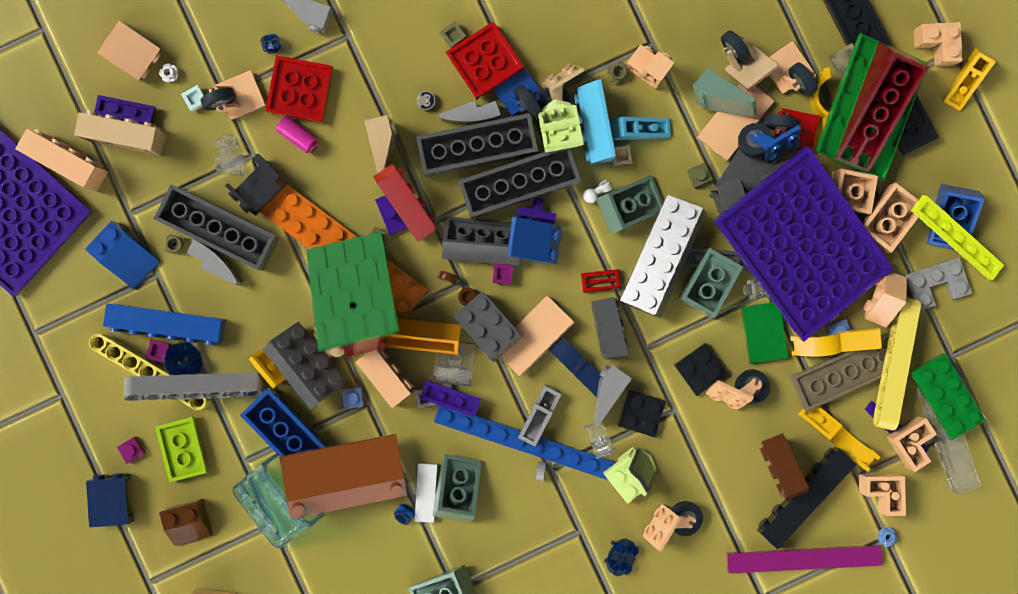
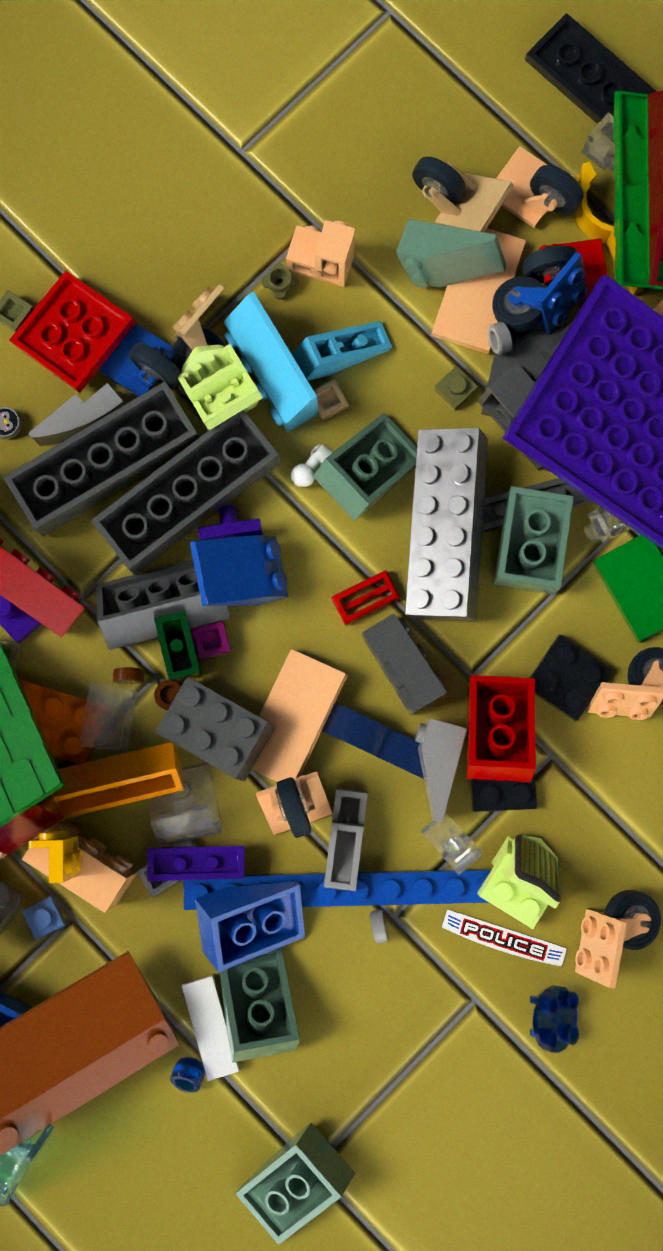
camera: 15 degrees left, 5 degrees down
none -> yellow bracket [29,830,83,883]
none -> clear plate [79,683,137,752]
none -> dark green slope [154,611,203,681]
none -> blue slope [195,881,305,973]
none -> plate [256,771,333,838]
none -> sticker [442,910,567,966]
none -> red brick [466,675,536,782]
none -> light grey tile [488,322,512,355]

